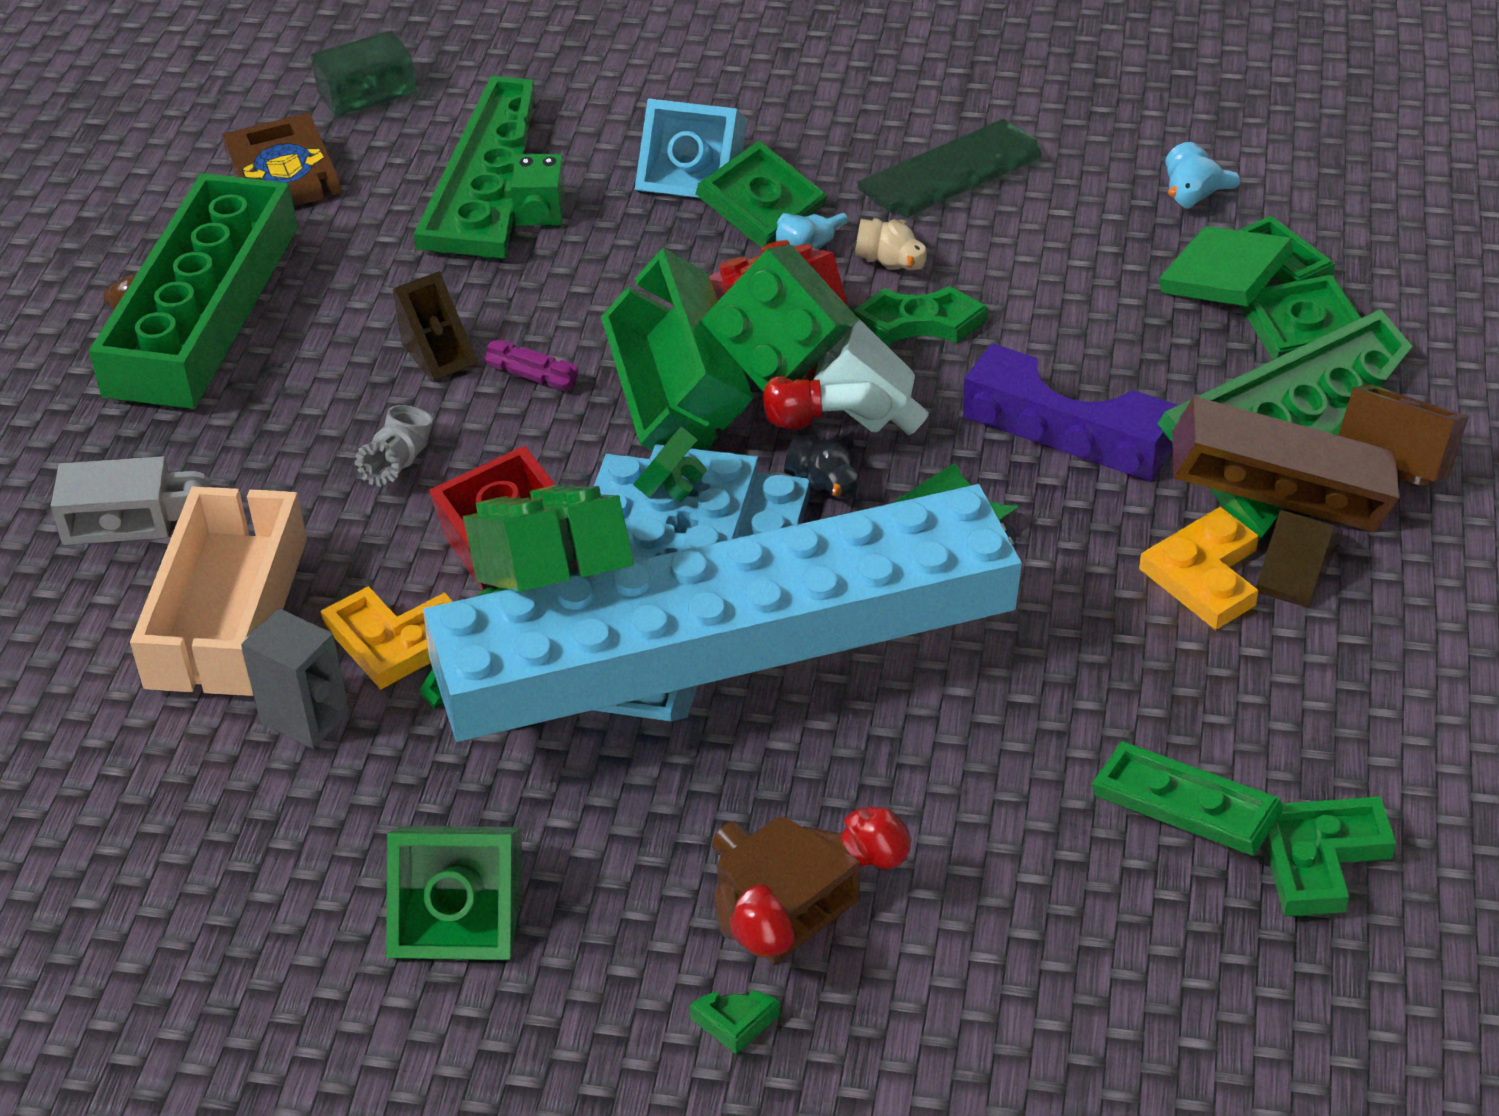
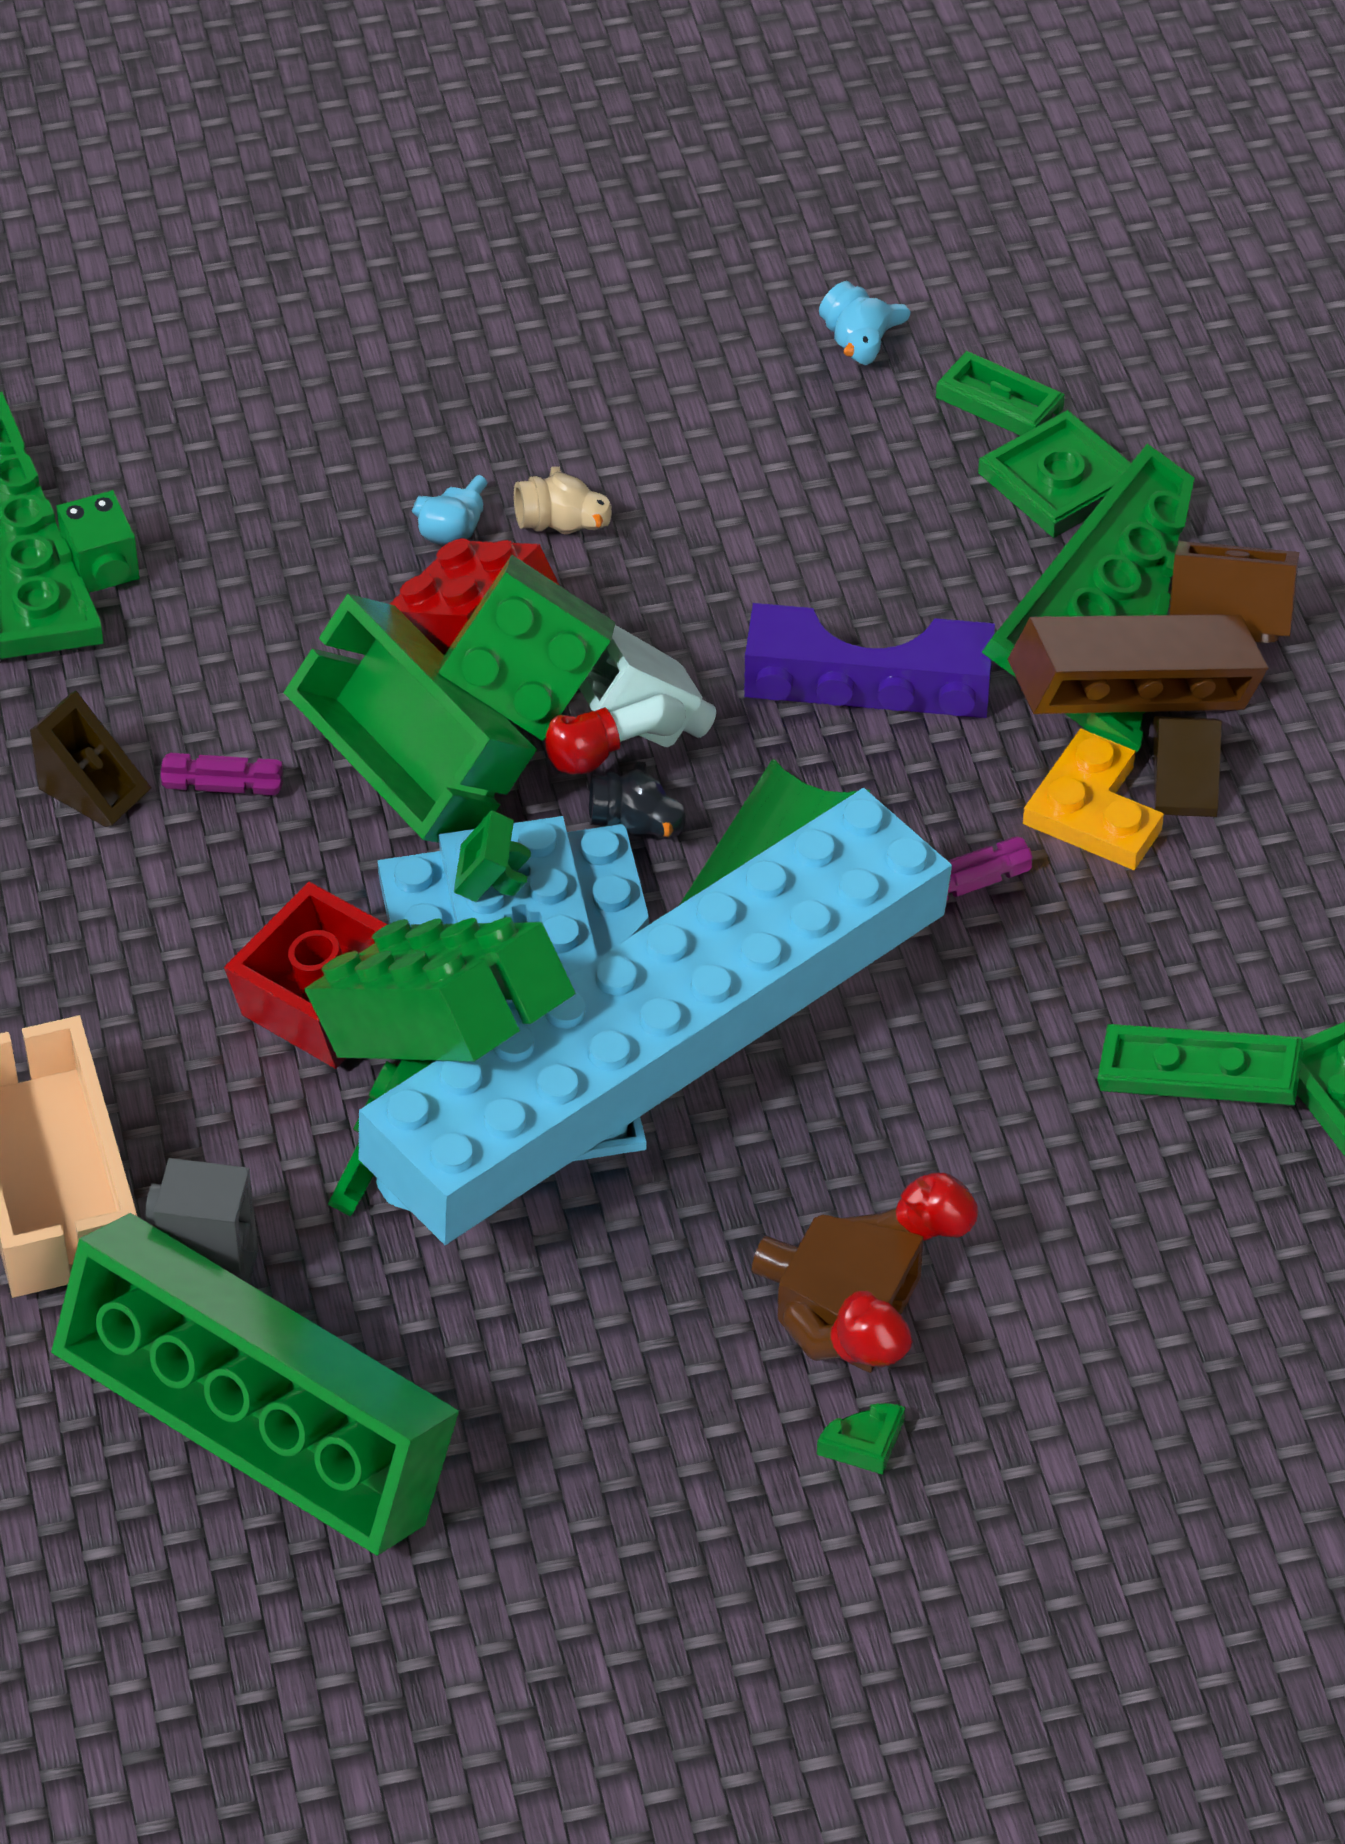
camera: 25 degrees left, 5 degrees up
light orange plate [321,586,453,690] -> none
light grey connector [355,405,433,487] -> none
green slope [386,826,522,960] -> none
medium azure slope [634,99,747,199] -> none
green tile [695,140,827,248] -> none
green tile [852,286,989,346] -> none
clear green windscreen [857,119,1041,218] -> none
green tile [1159,226,1294,306] -> none
none -> green brick [51,1213,459,1556]
none -> magenta axle [946,836,1033,901]

